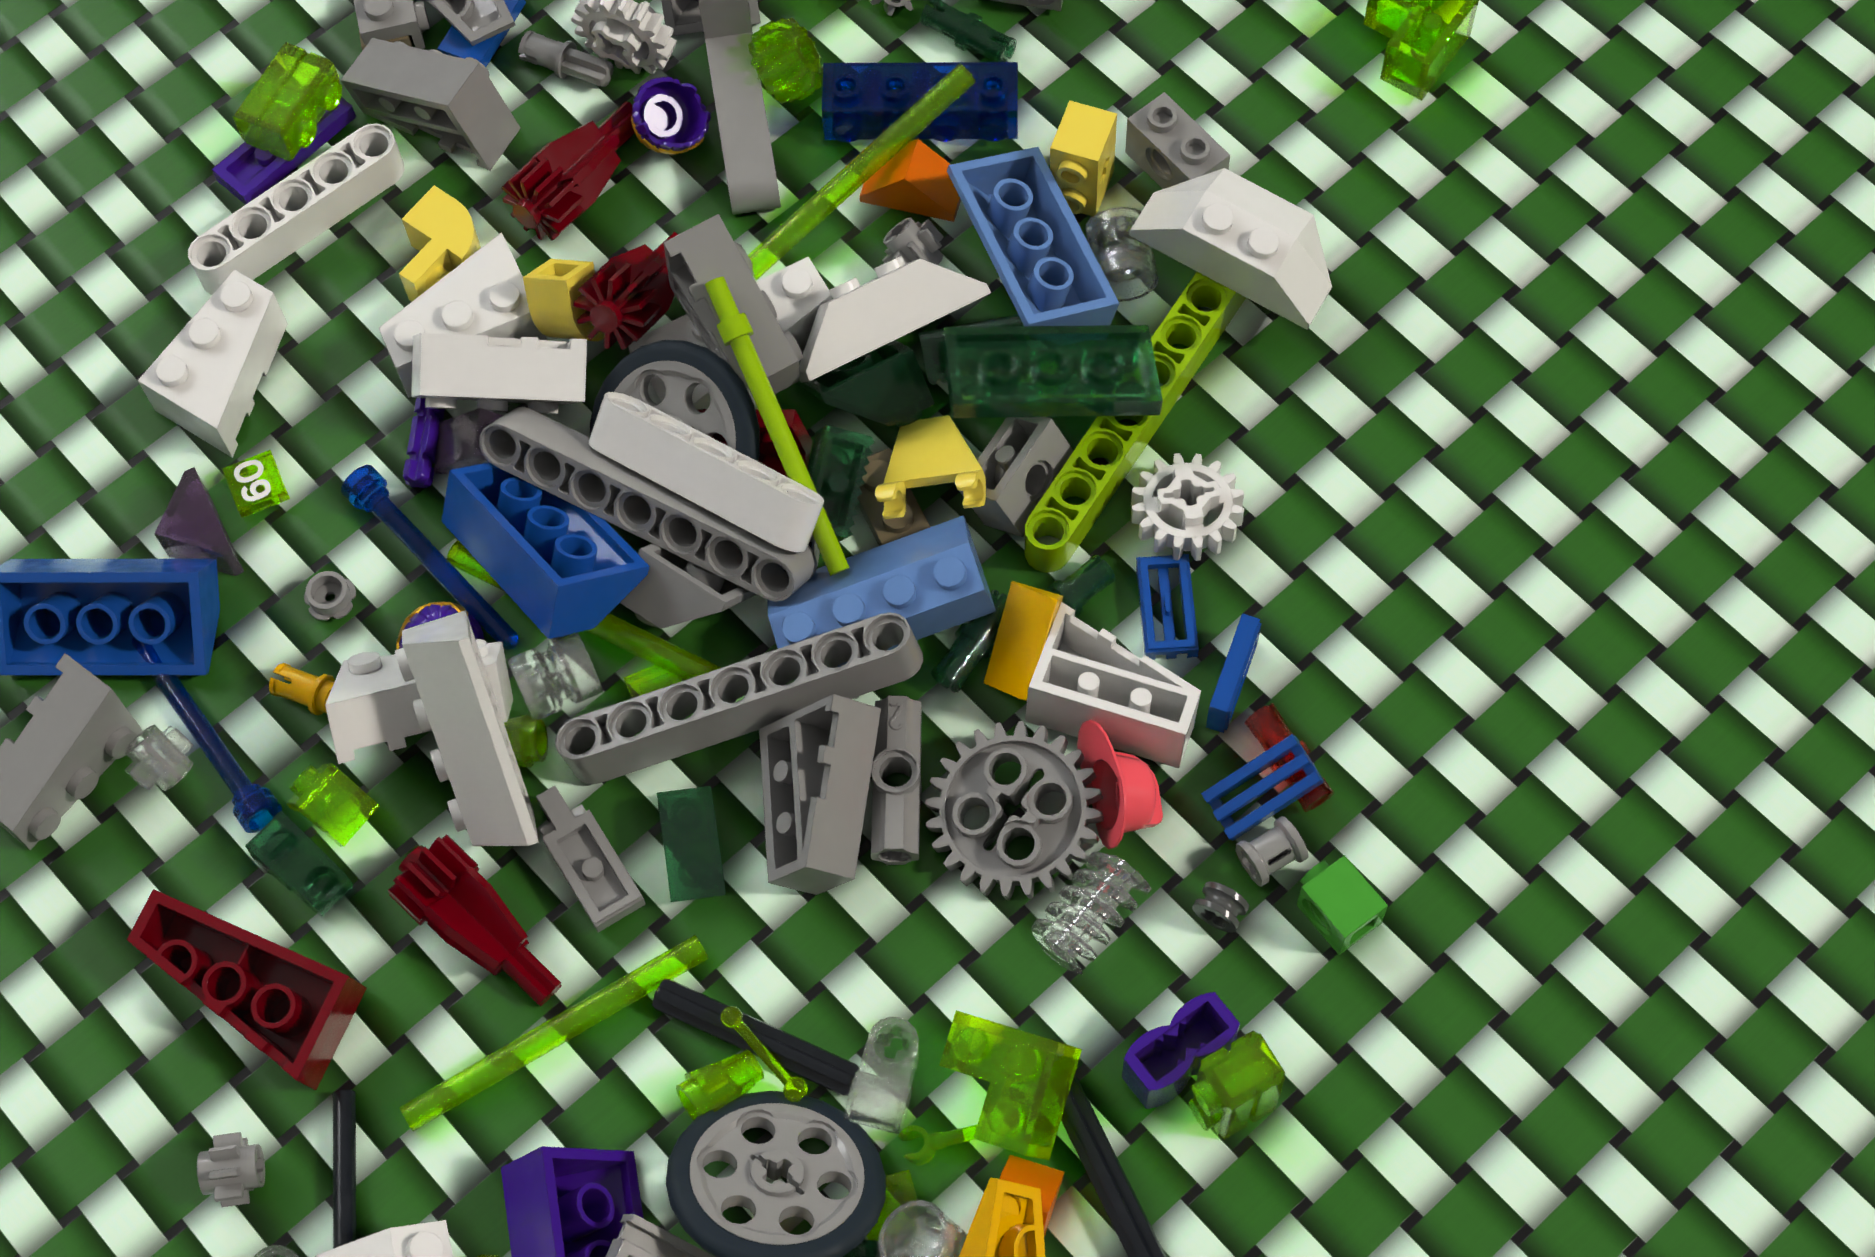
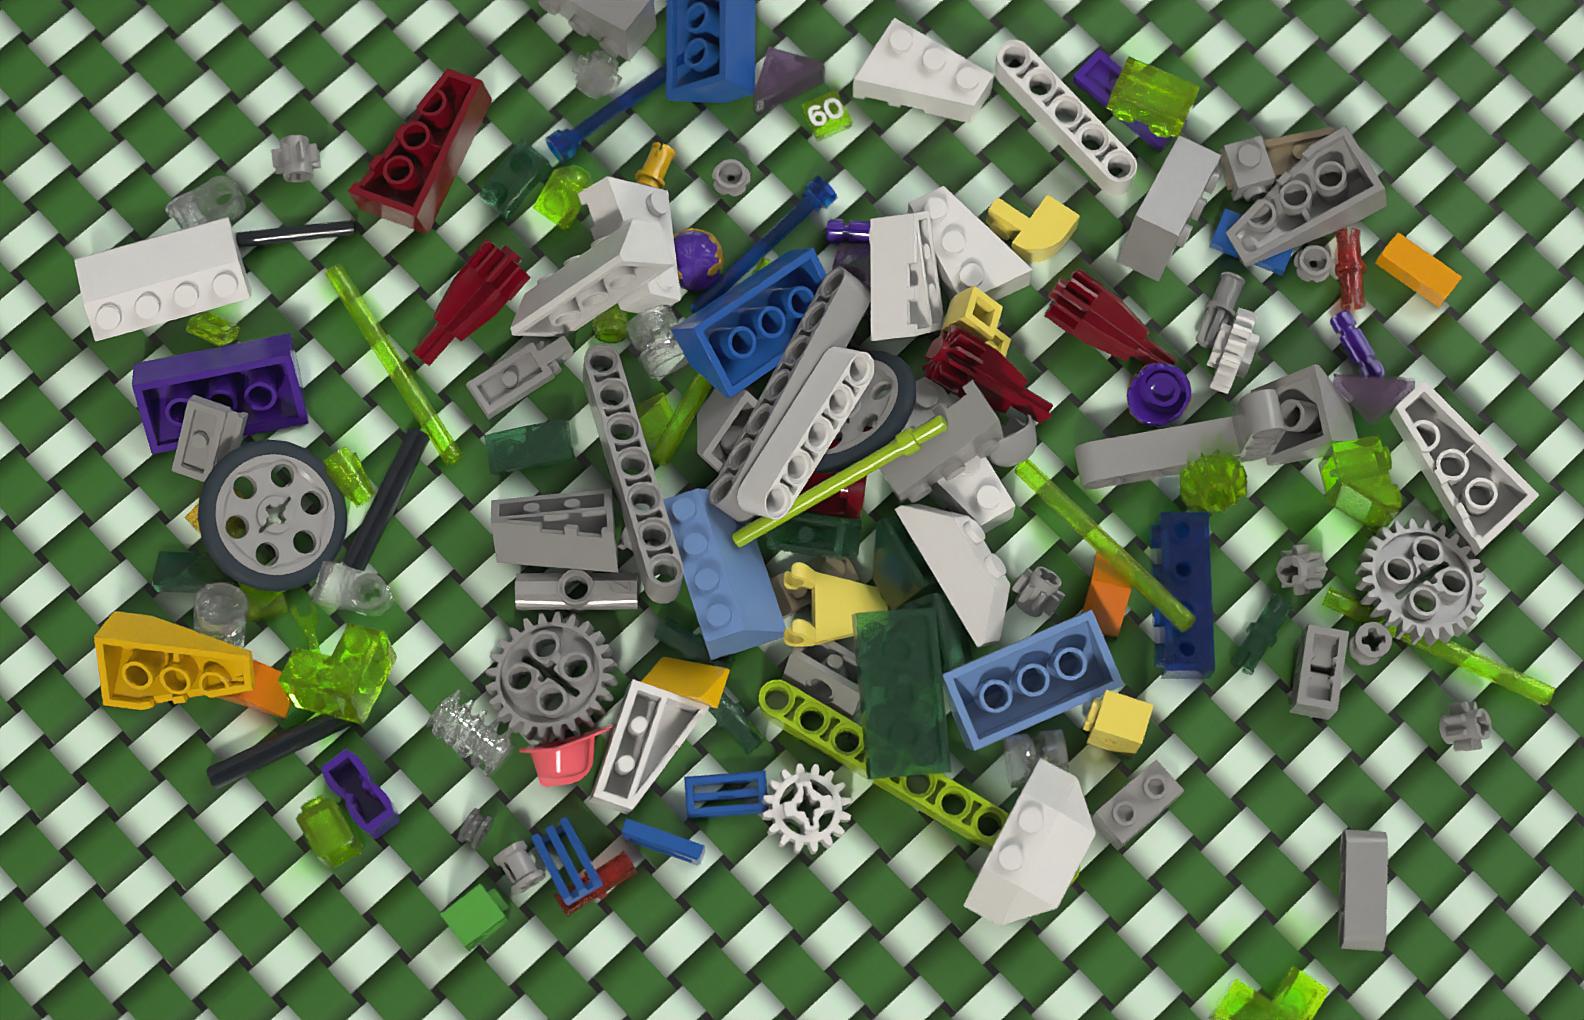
camera: 85 degrees right, 10 degrees up
clear neon green hinge [721,1006,808,1102] -> none

